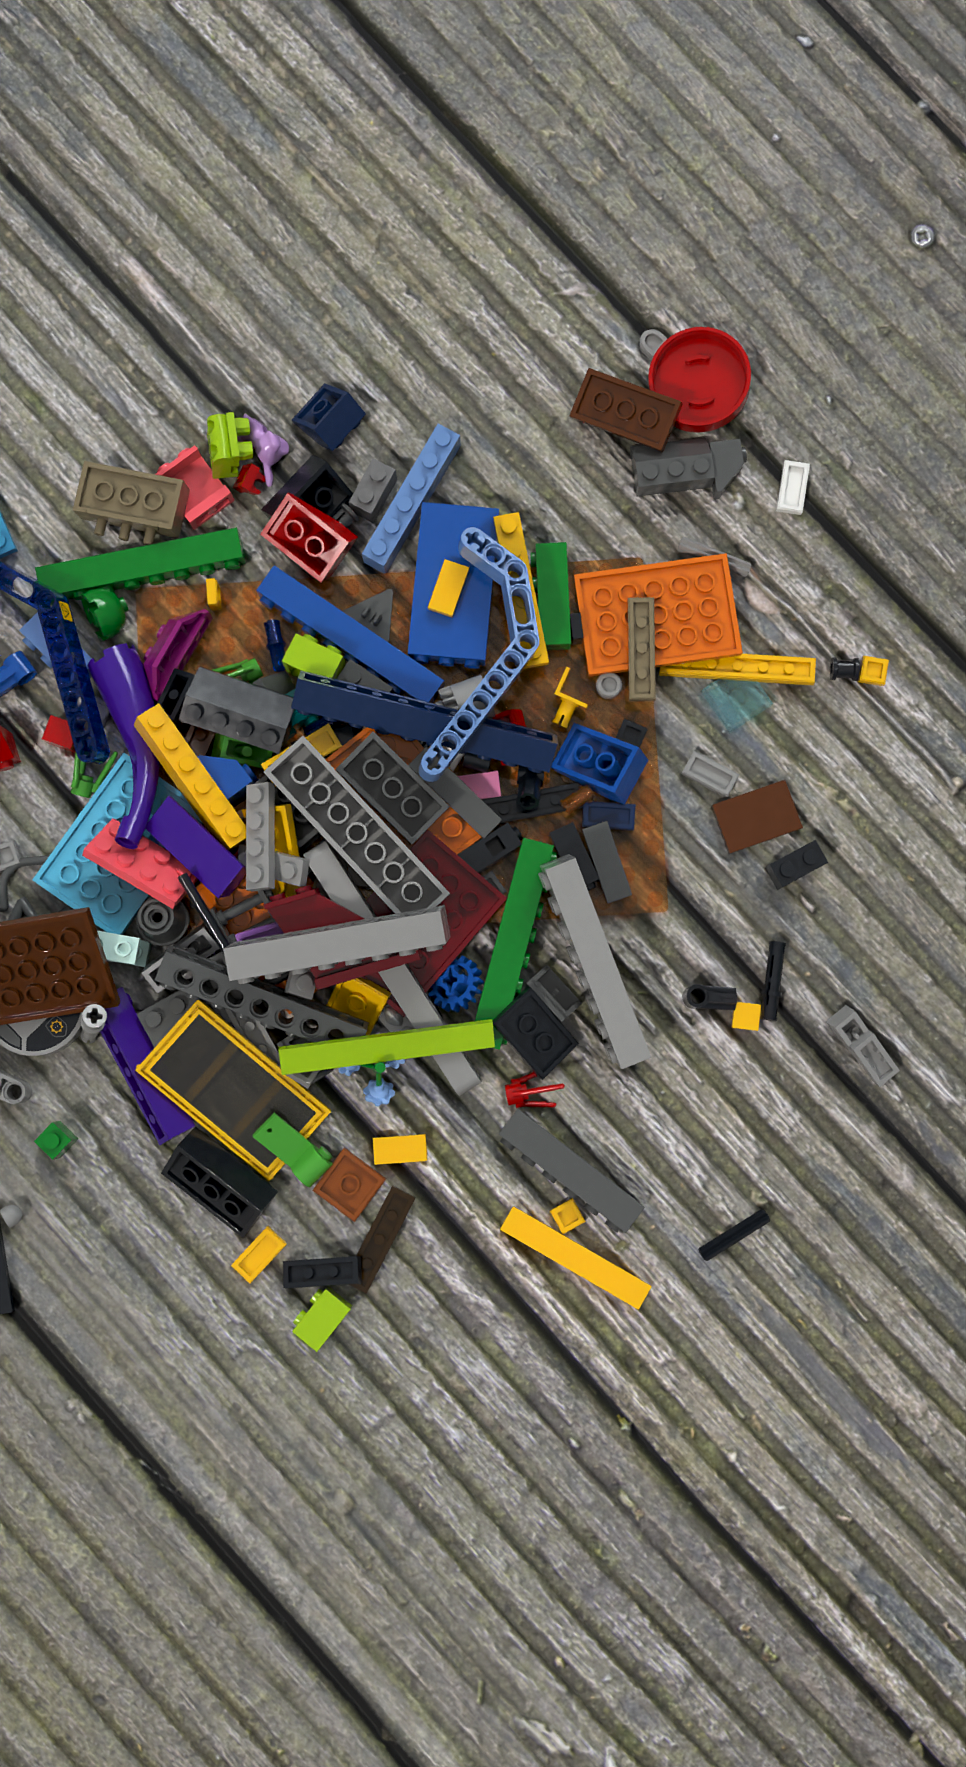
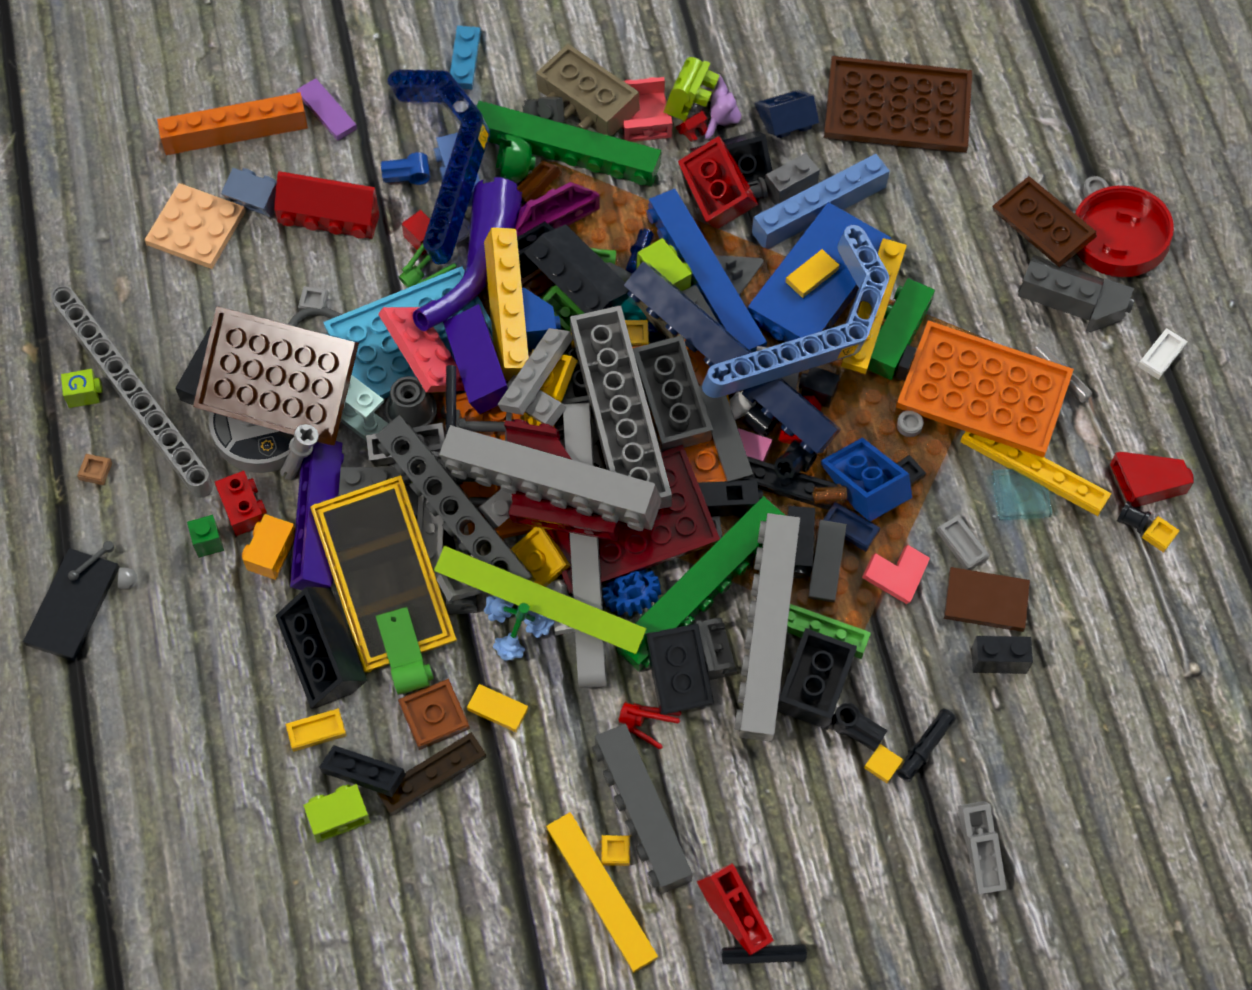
camera: 25 degrees right, 20 degrees down
yellow tile [206,578,222,611] -> none
yellow bracket [552,667,588,728] -> none
dark tan tile [627,597,656,701] -> none
none -> red brick [215,471,267,536]
none -> light orange brick [242,514,295,580]
none -> reddish brown tile [517,161,561,204]
none -> dark grey plate [522,97,565,123]
none -> red slope [696,863,774,955]
none -> black brick [777,628,857,730]
none -> bright green plate [787,604,871,659]
none -> black brick [798,367,840,408]
none -> reddish brown plate [824,56,972,153]
none -> coral tile [862,545,930,604]
none -> red slope [1110,452,1194,508]

